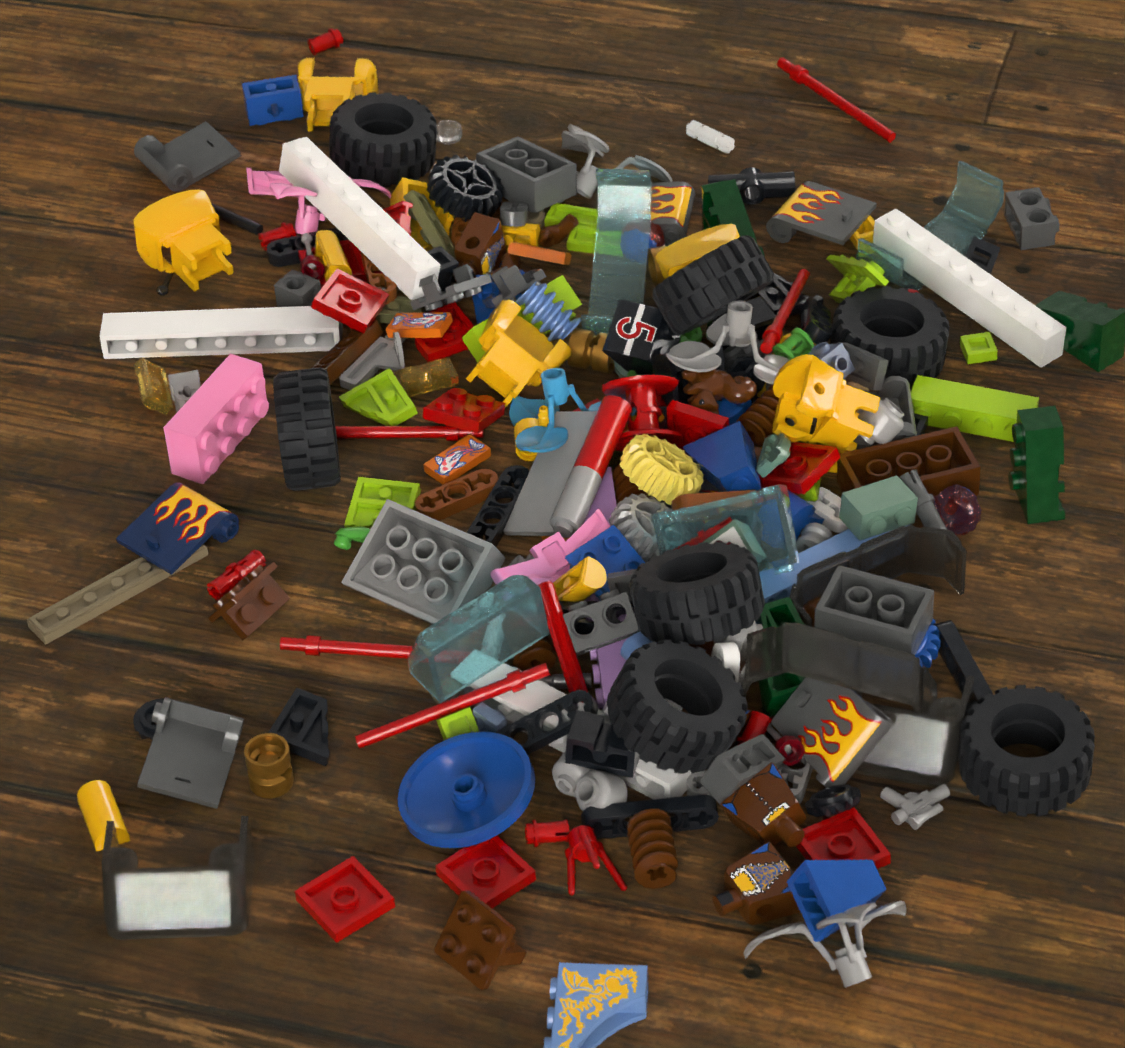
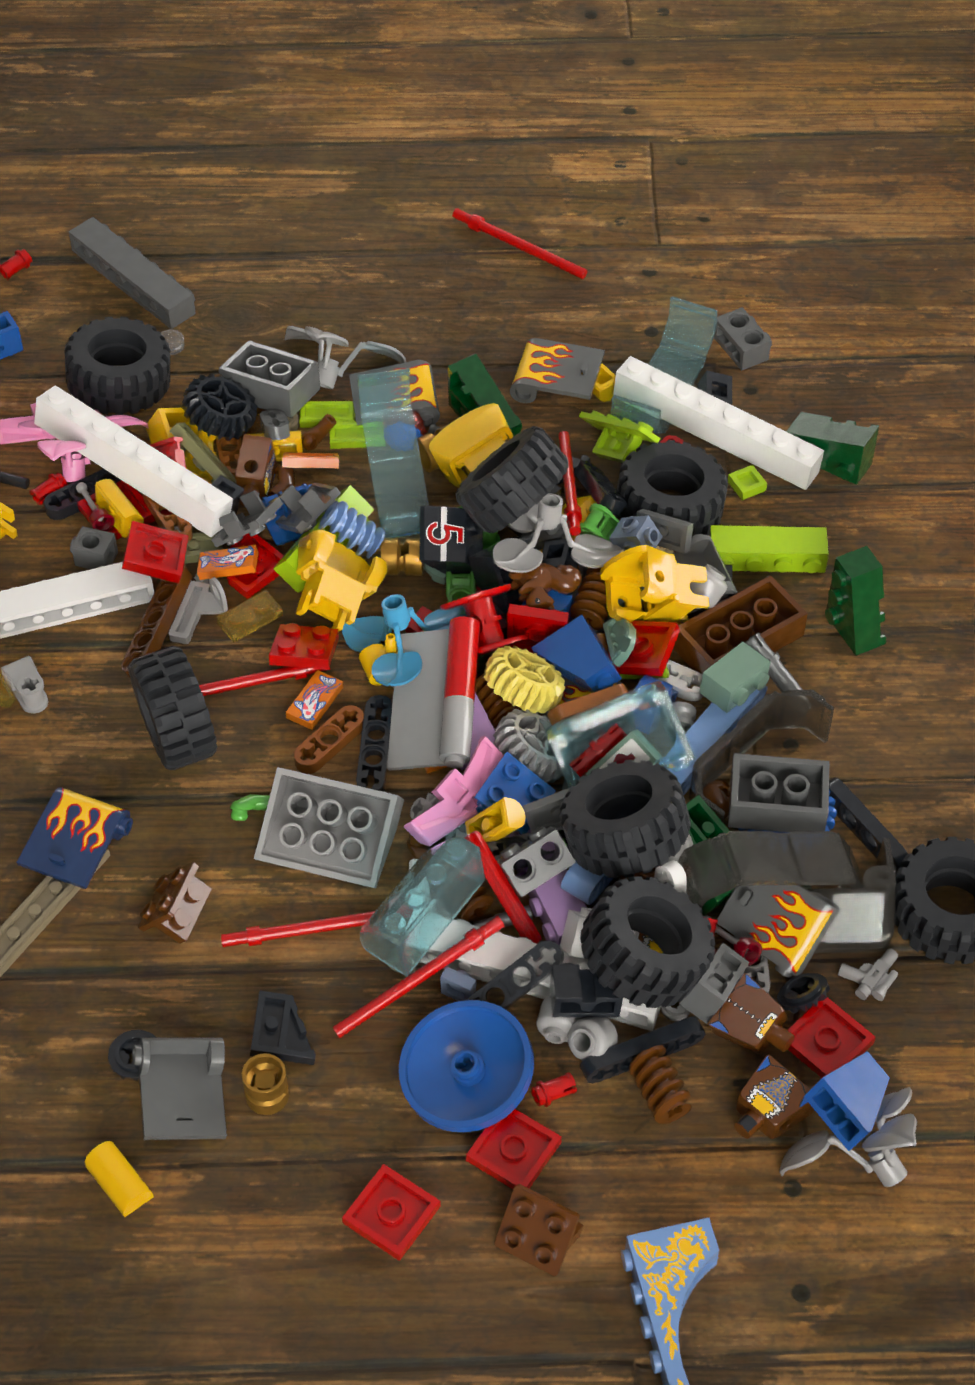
camera: 20 degrees left, 10 degrees up
clear smoke windscreen [102,816,255,940] -> none
bright pink brick [164,354,269,484] -> none
red pin [207,549,266,601] -> none
yellow piece [297,58,379,132] -> none
lime wing [339,368,418,426] -> none
lime wing [344,477,421,528] -> none
lime plate [436,707,480,740] -> none
red plant [564,825,627,896] -> none
white axle [686,120,735,154] -> none
black piece [708,167,795,205] -> none
clear red piece [933,484,982,536] -> none
none -> dark grey brick [68,217,196,329]

